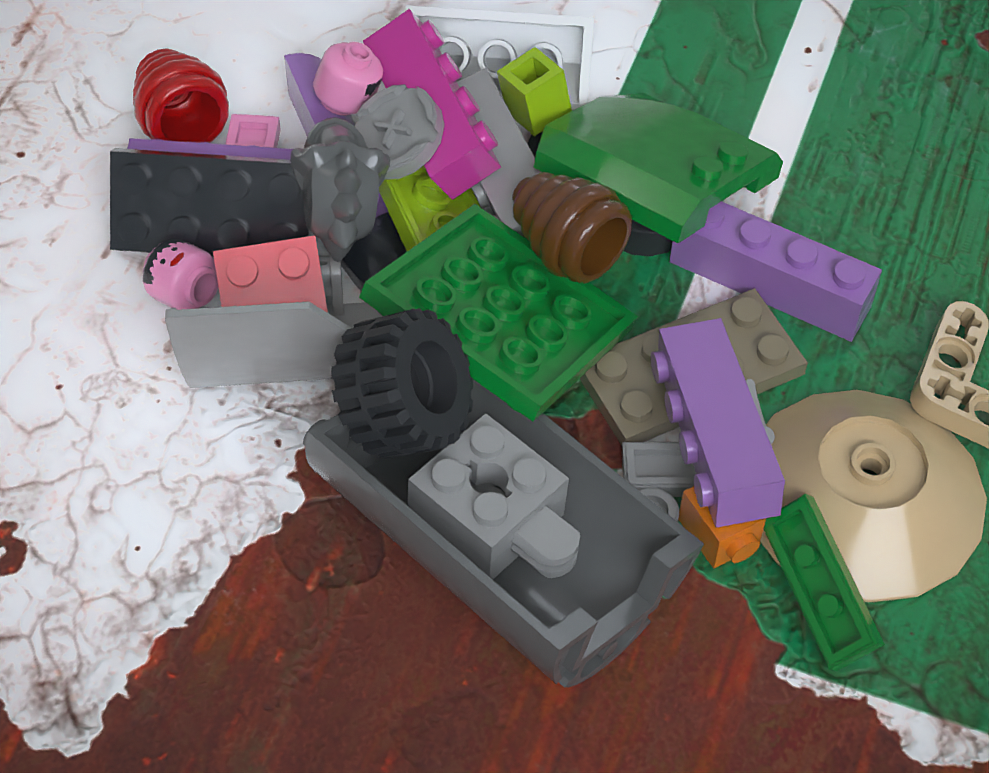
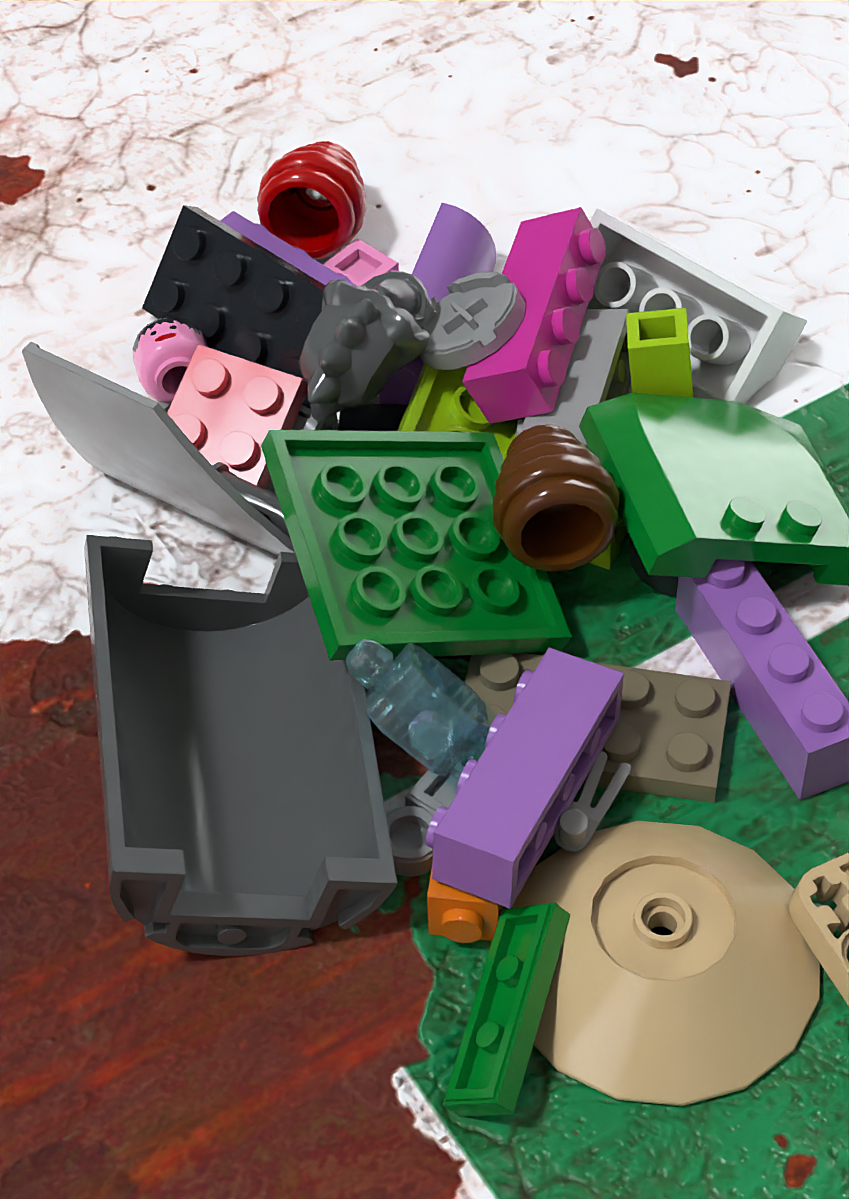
camera: 40 degrees right, 5 degrees down
bright pink head [313,42,384,116] -> none
black tyre [331,308,474,458] -> none
light grey brick [408,413,580,580] -> none
none -> clear light blue piece [346,638,490,776]

